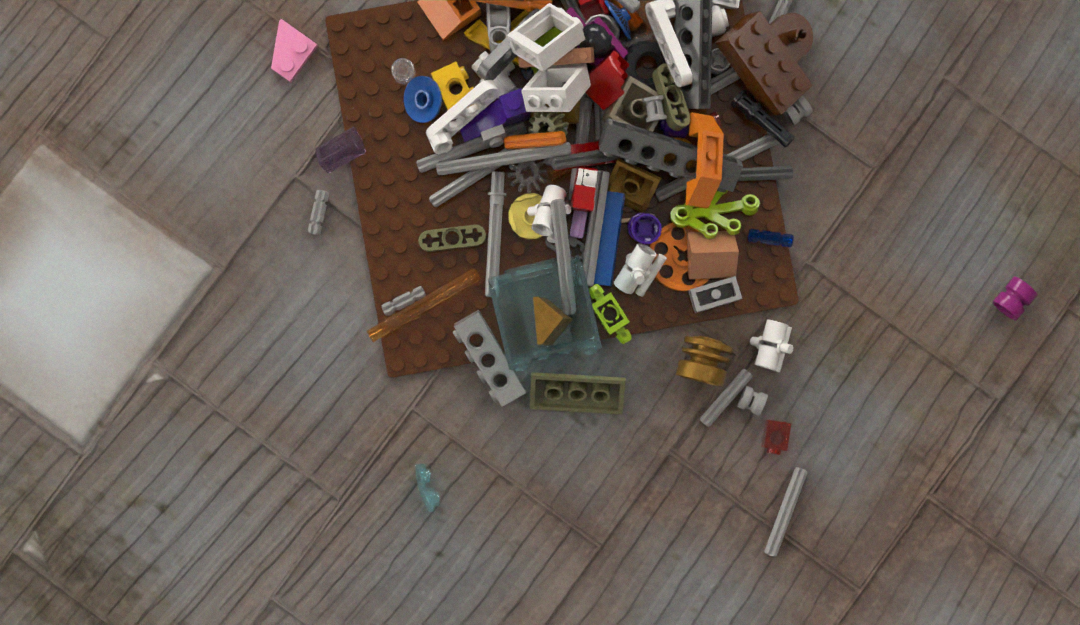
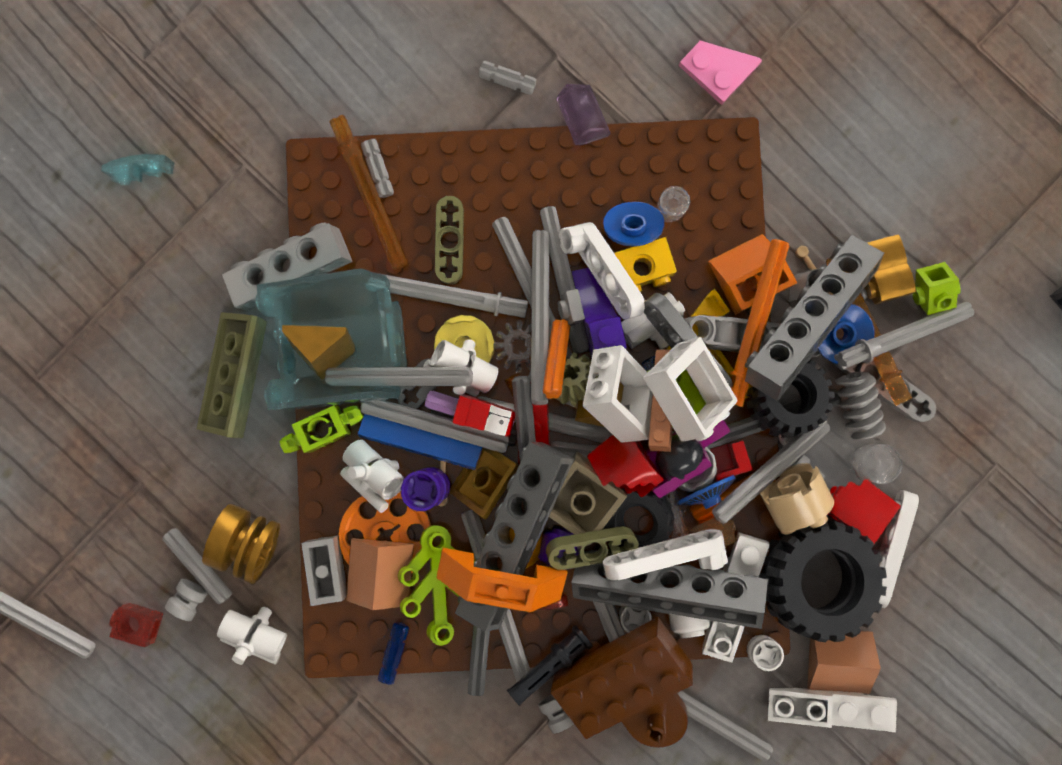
camera: 90 degrees right, 0 degrees up
light grey bush [642,95,667,122] -> none

